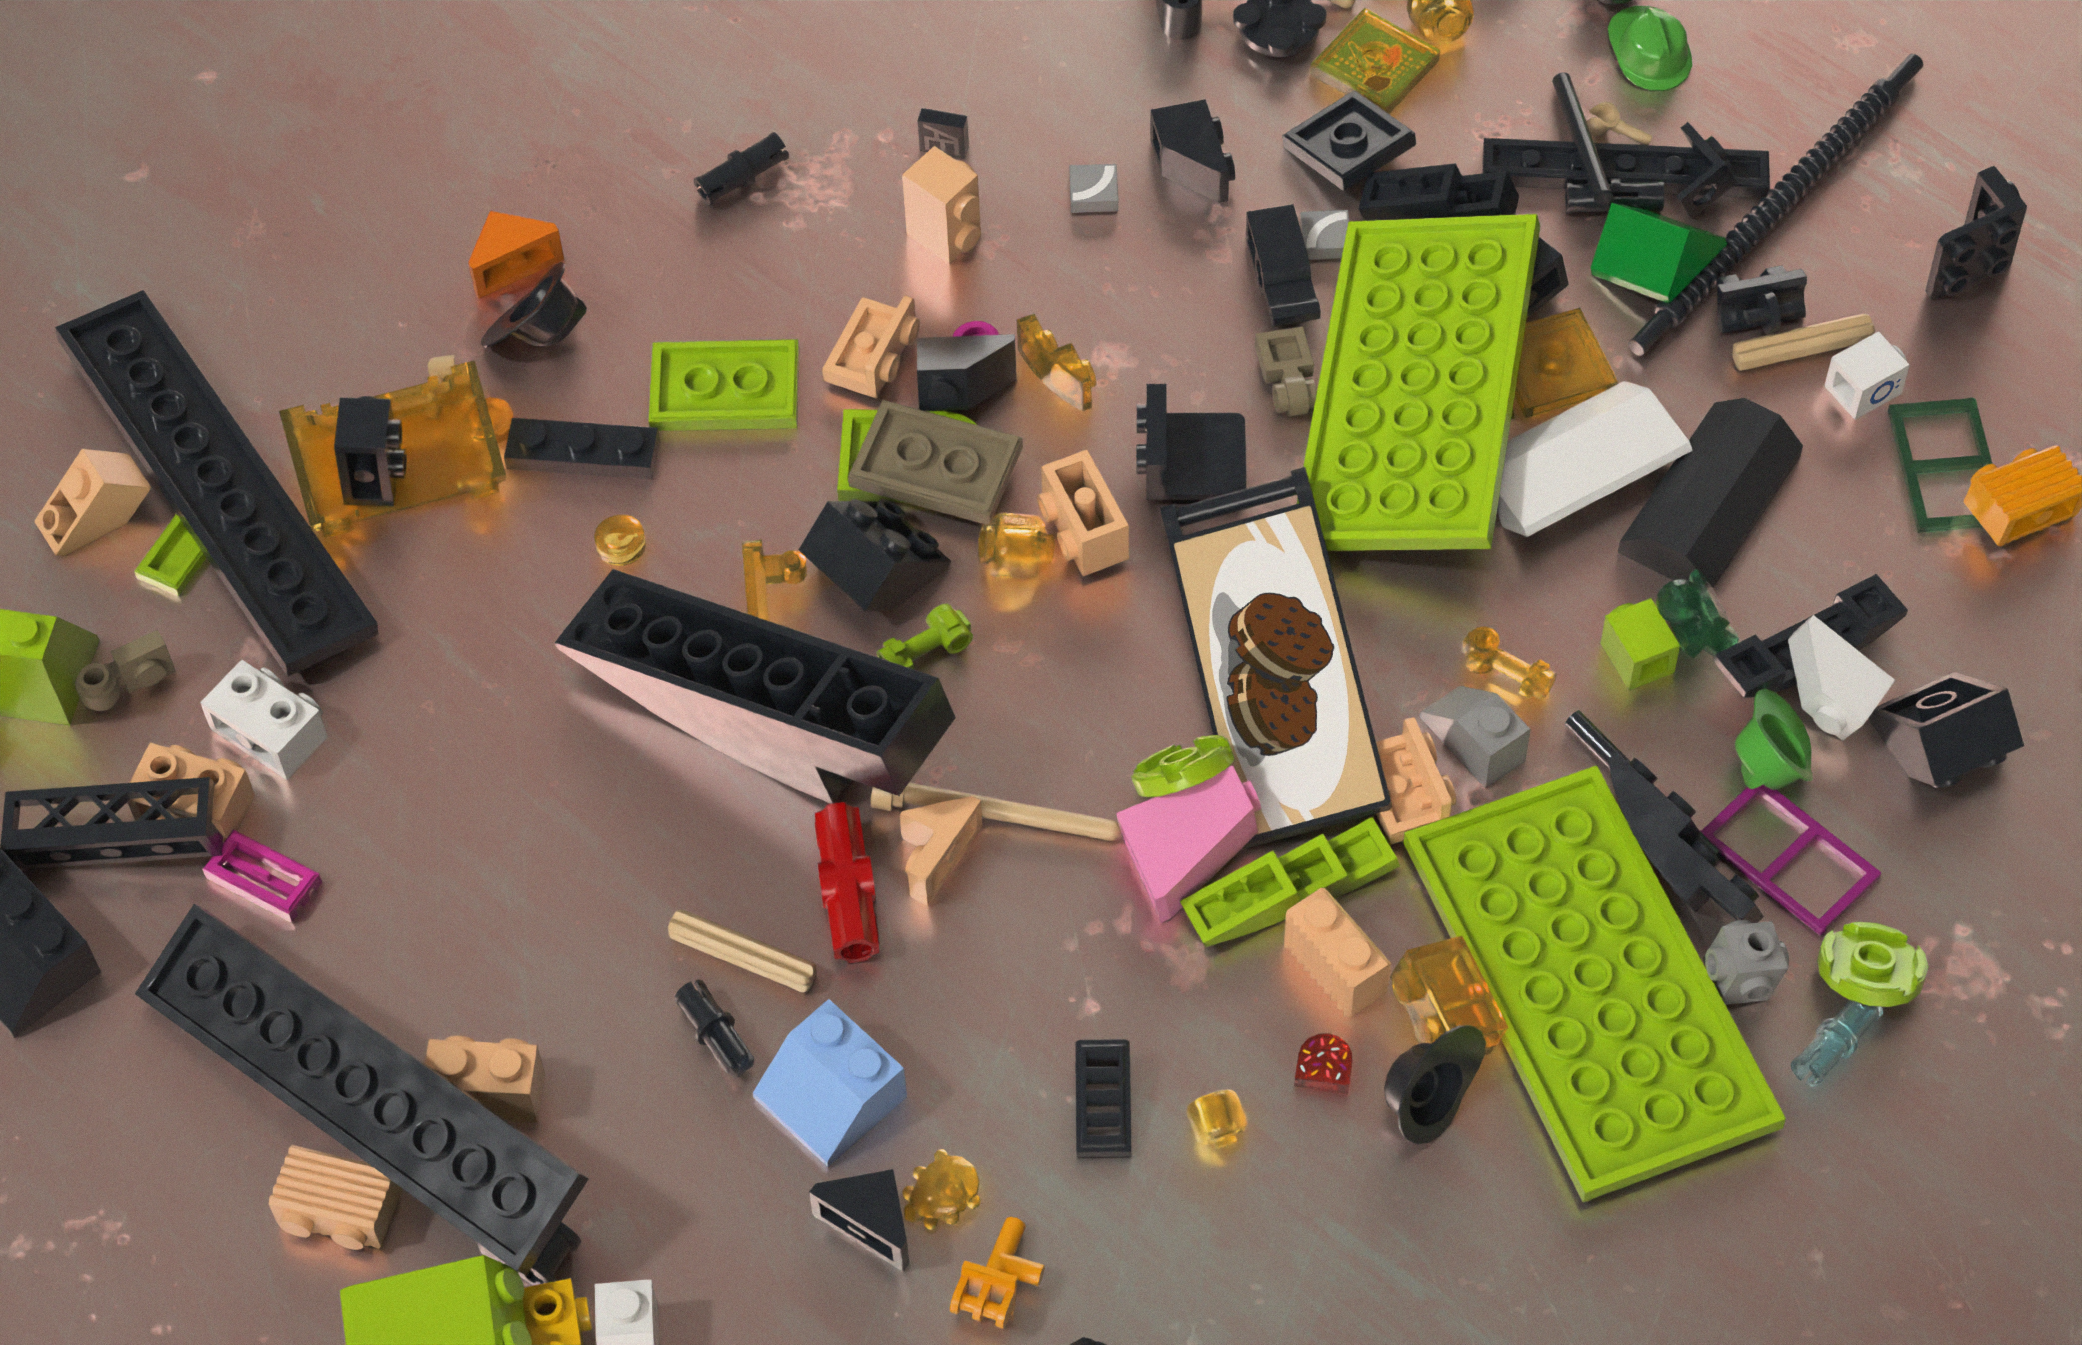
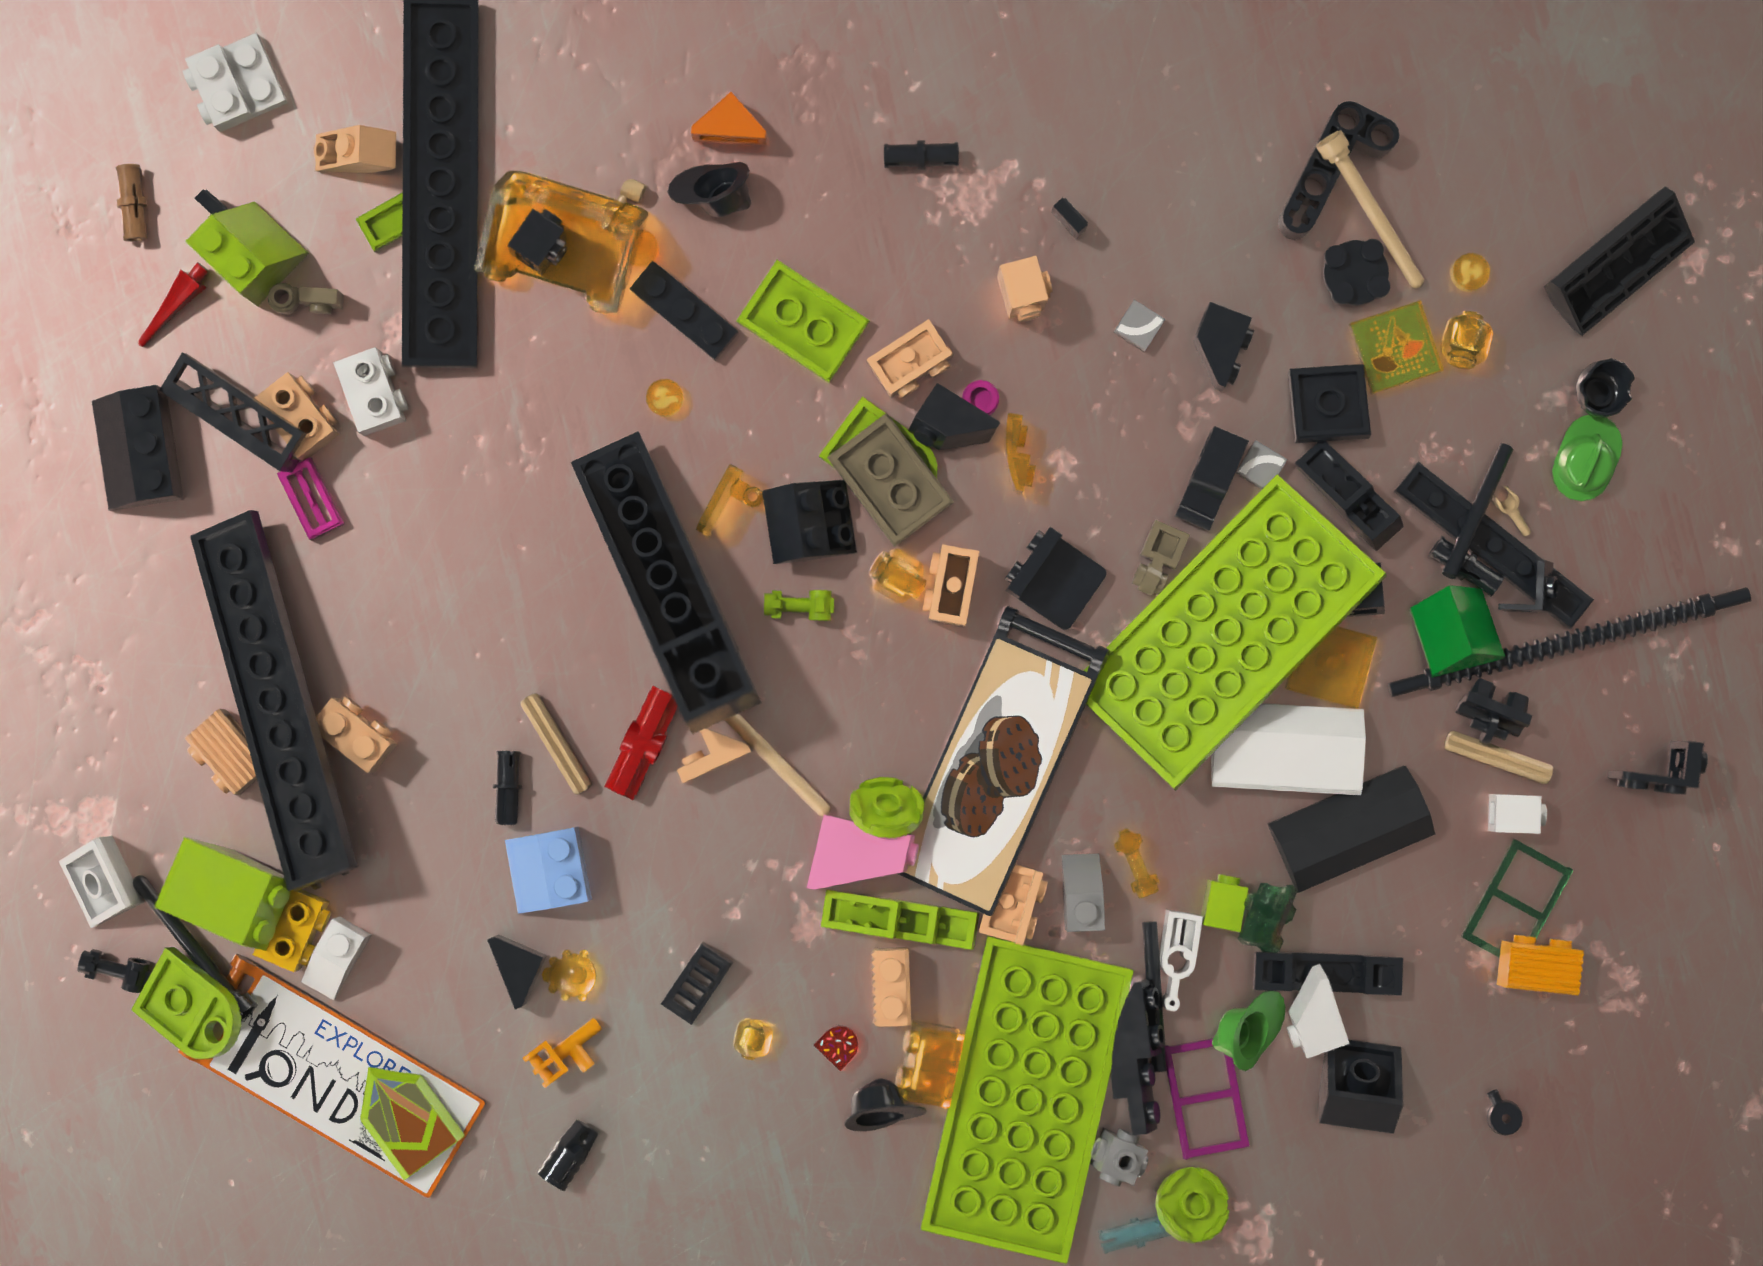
camera: 30 degrees right, 30 degrees up
none -> white piece [1159,909,1203,1011]

